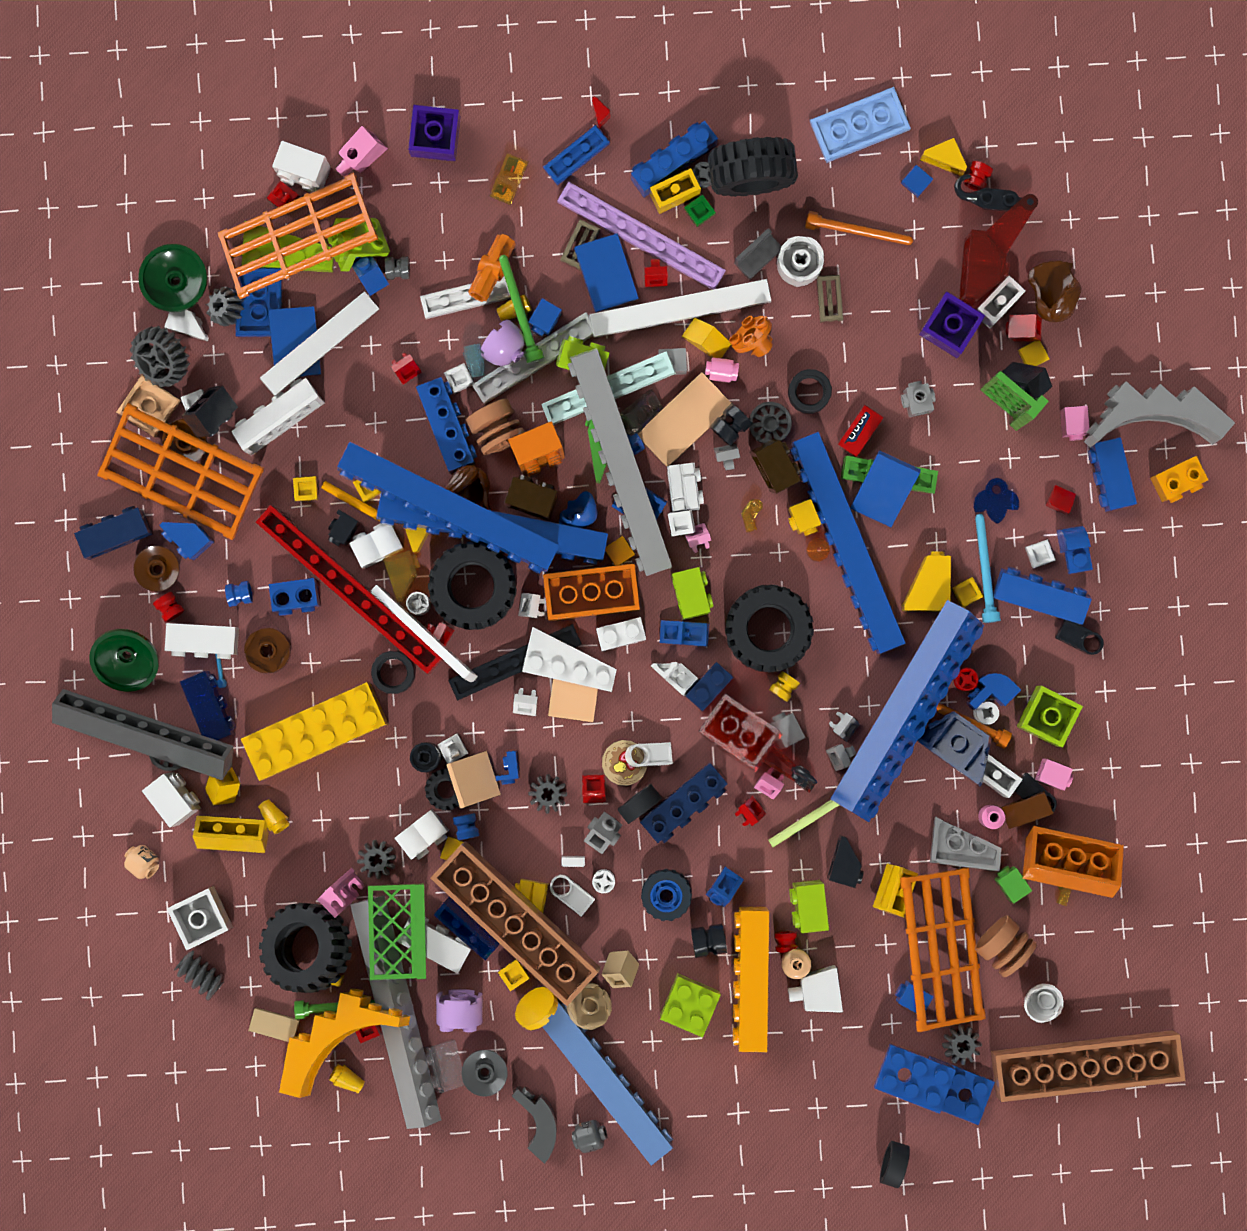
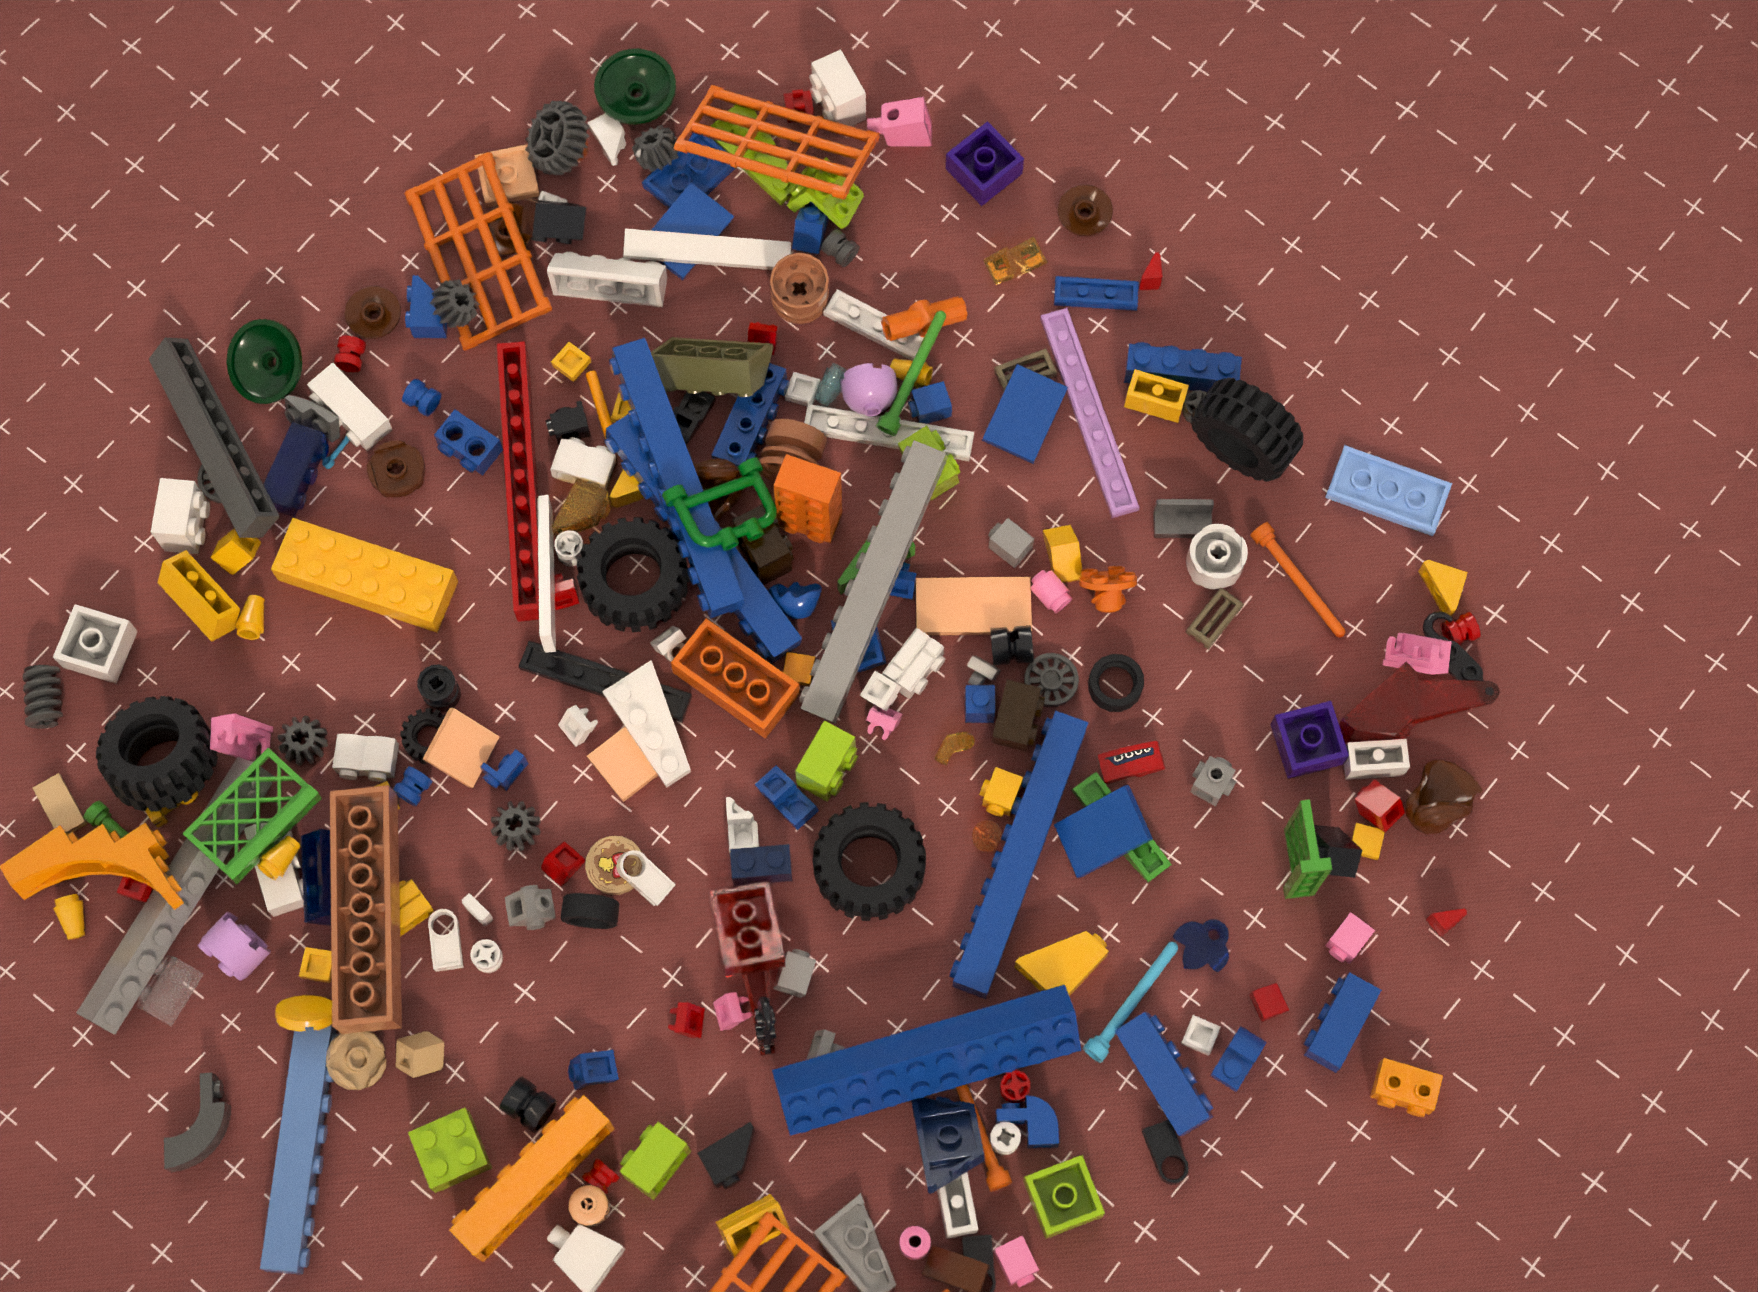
camera: 45 degrees right, 15 degrees down
dark blue brick [74,506,153,560] -> none
light nougat head [124,845,159,879] -> none
black tyre [371,651,416,694] -> none
white tile [437,733,468,764] -> none
dark grey dish [461,1050,508,1097] -> none
light aqua plate [542,351,676,425] -> none
dark grey head [572,1120,608,1153] -> none
white tile [589,279,771,338] -> none
white brick [596,617,646,651] -> none
clear smoke slope [620,389,663,435] -> none
dark blue brick [640,762,728,843] -> none
black wheel [641,869,692,921] -> none
red tile [644,259,668,287] -> none
green plate [684,194,716,227] -> none
yellowish green bar [768,800,839,847] -> none
yellow wheel [769,671,800,702] -> none
light grey tile [829,712,860,742] -> none
blue tile [901,165,933,198] -> none
yellow tile [952,577,983,608] -> none
light grey arch [1084,382,1235,448] -> none
none -> yellow cone [257,835,301,881]
none -> dark grey slope [285,395,340,443]
none -> dark grey gear [429,279,479,328]
none -> olive slope [651,337,773,397]
none -> green bar [662,457,777,551]
none -> black slope [673,391,716,444]
none -> nougat wheel [770,253,829,324]
none -> blue brick [965,685,995,723]
none -> reddish brown dish [1058,185,1113,236]
none -> bright pink hinge [1383,633,1452,675]
none -> red slope [1426,908,1468,936]

